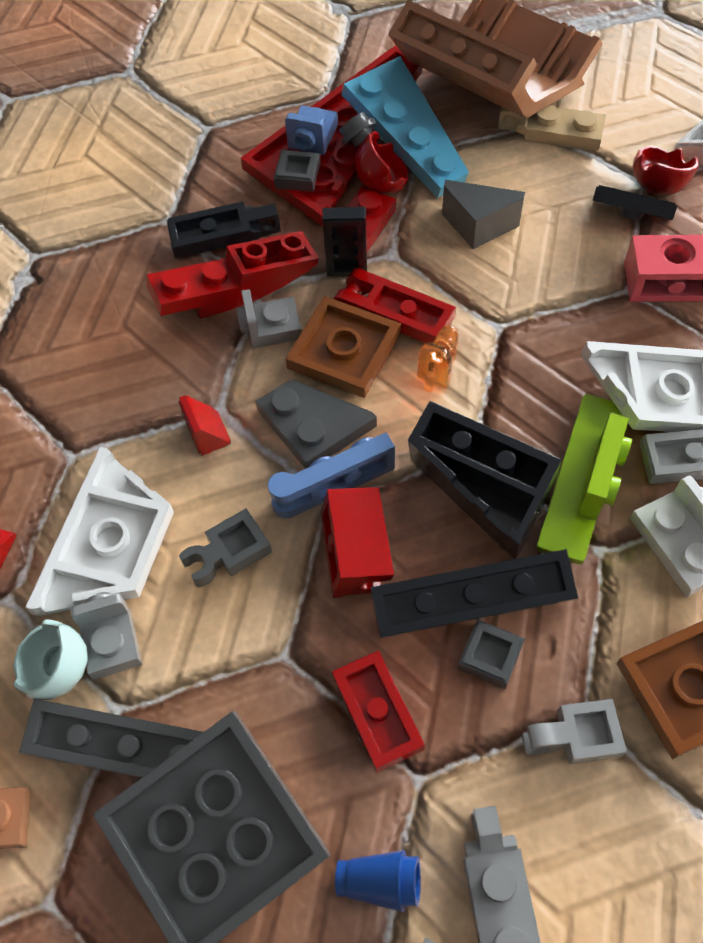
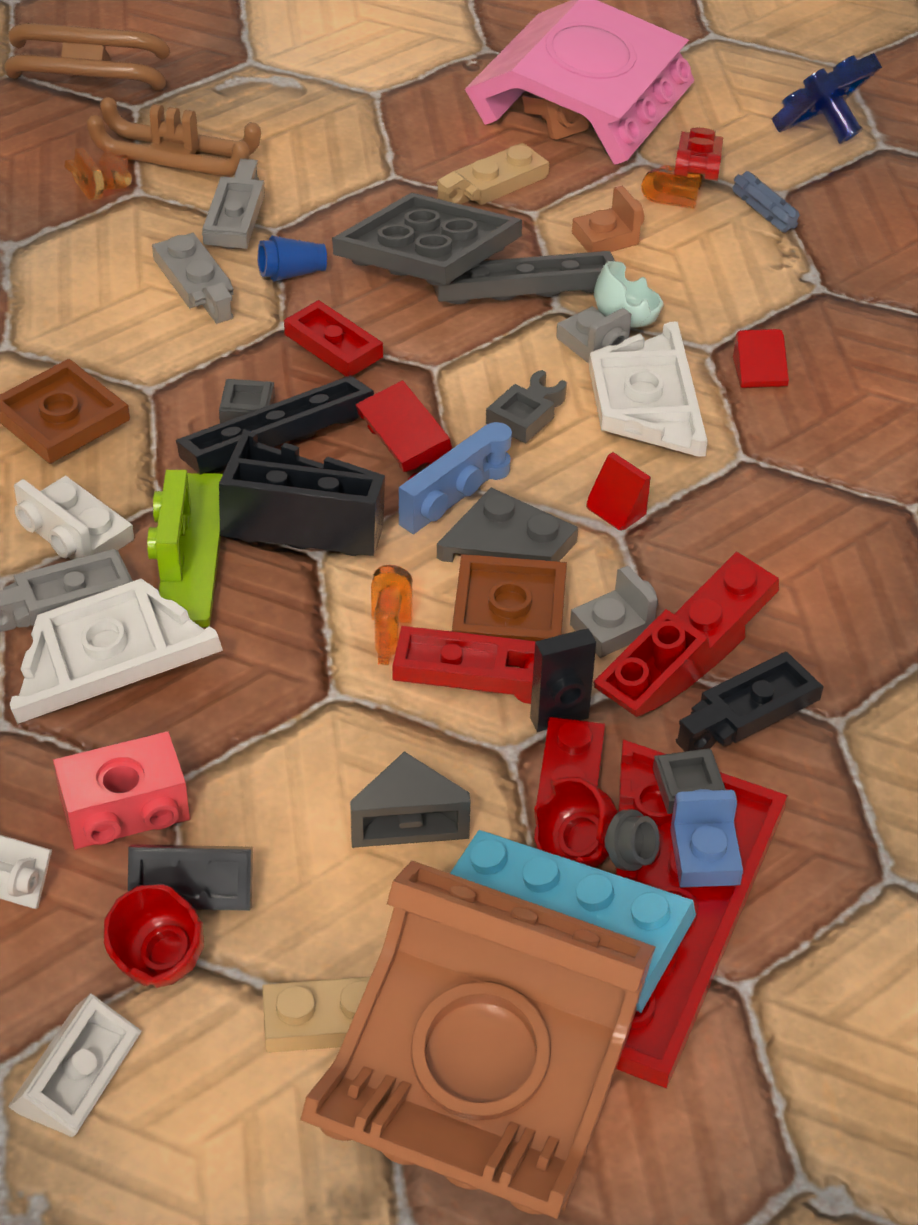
camera: 155 degrees right, 15 degrees down
light grey plate [522,699,627,764] -> none

